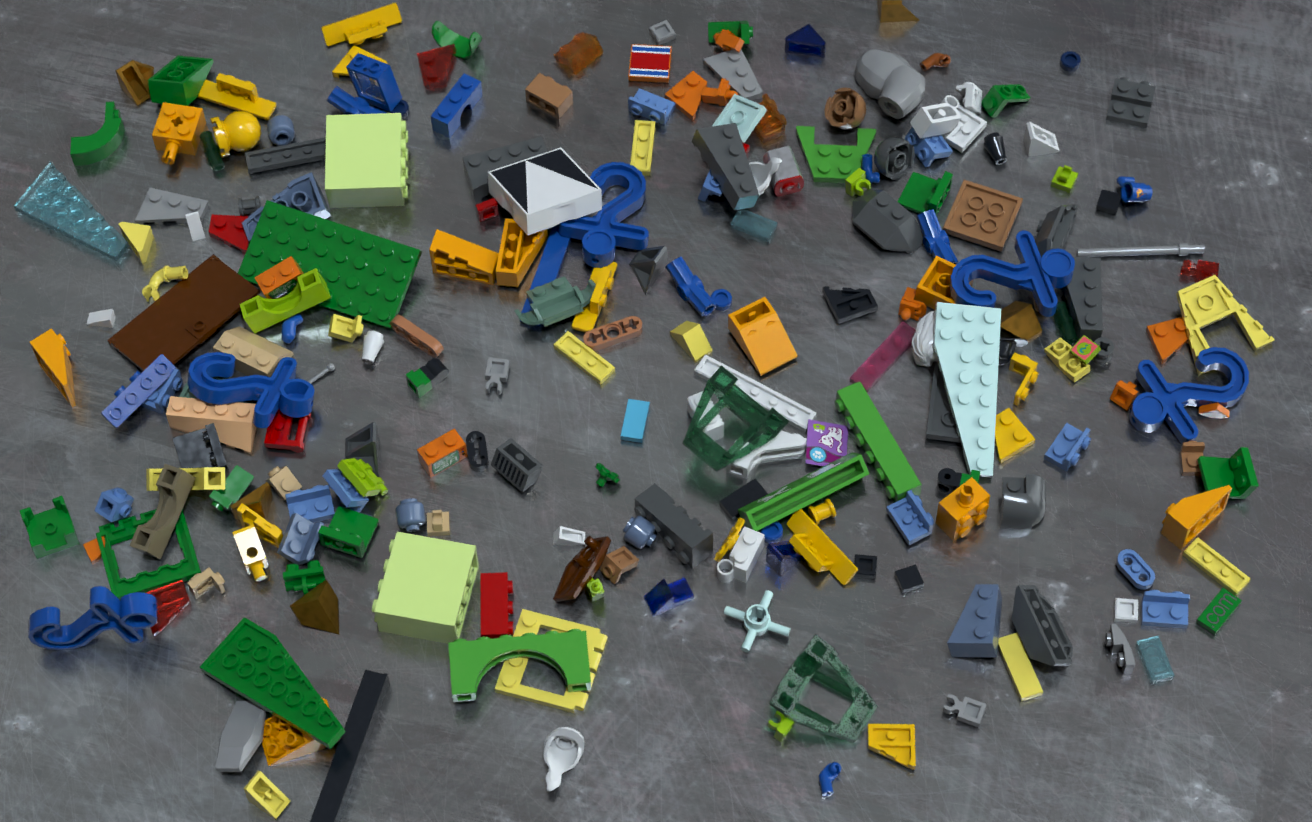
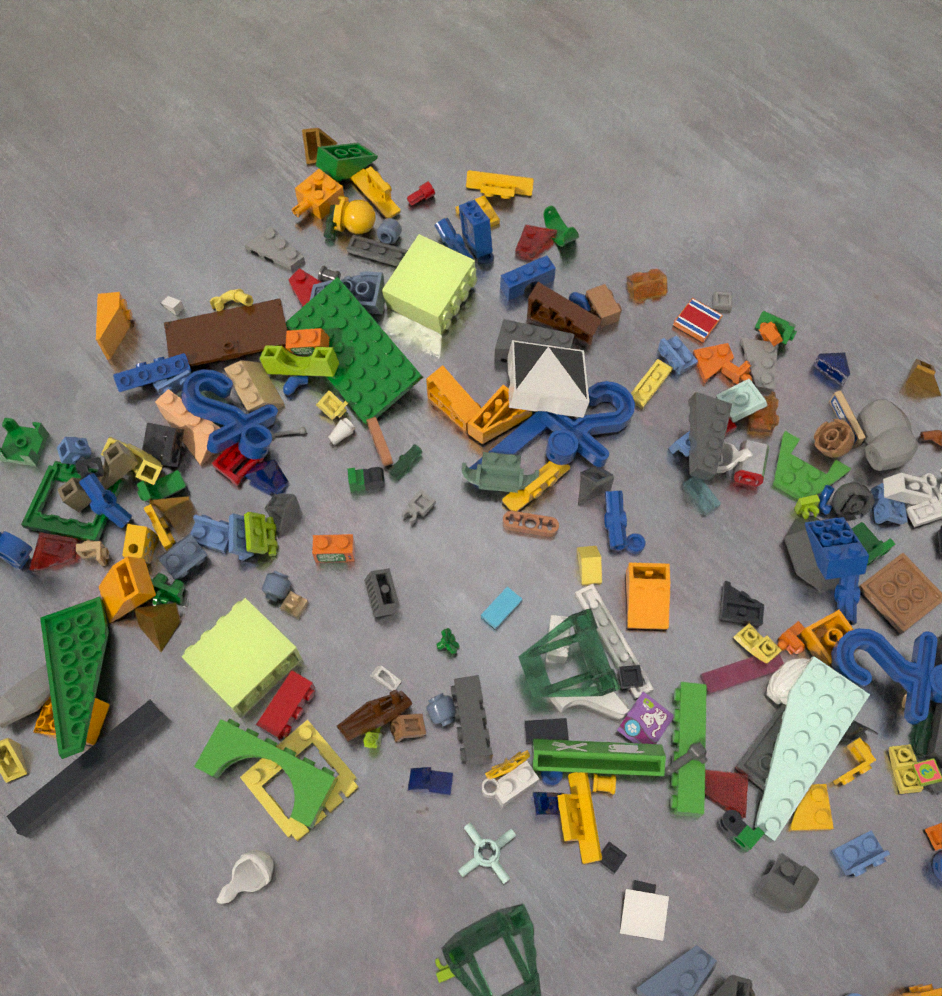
camera: 30 degrees right, 5 degrees up
clear light blue wing [14,161,129,262] -> none
green arch [70,102,125,166] -> none
orange tile [83,536,105,565] -> none
light yellow slope [118,222,154,264] -> none
white piece [185,211,205,241] -> none
tan bracket [265,466,302,501] -> none
green bracket [318,506,379,558] -> none
black beam [466,431,489,472] -> none
red tile [475,198,499,222] -> none
light yellow tile [553,331,615,385] -> none
medium blue bracket [886,490,934,545] -> none
light orange brick [936,477,990,541] -> none
pearl gold slope [1000,301,1042,341] -> none
none -> black bracket [76,456,105,479]
none -> blue piece [79,473,132,528]
none -> light orange slope [99,556,156,623]
none -> clear blue slope [245,459,289,494]
none -> clear green pin [388,444,423,479]
none -> red piece [407,181,436,206]
none -> reddish brown wedge [527,282,602,346]
none -> blue arm [569,292,591,312]
none -> black tile [619,665,643,689]
none -> white sticker [620,889,669,941]
none -> dark grey piece [665,742,708,775]
none -> clear red wing [705,769,748,818]
none -> light yellow slope [733,623,782,663]
none -> blue slope [805,517,869,580]
none -> tan tile [829,390,866,448]

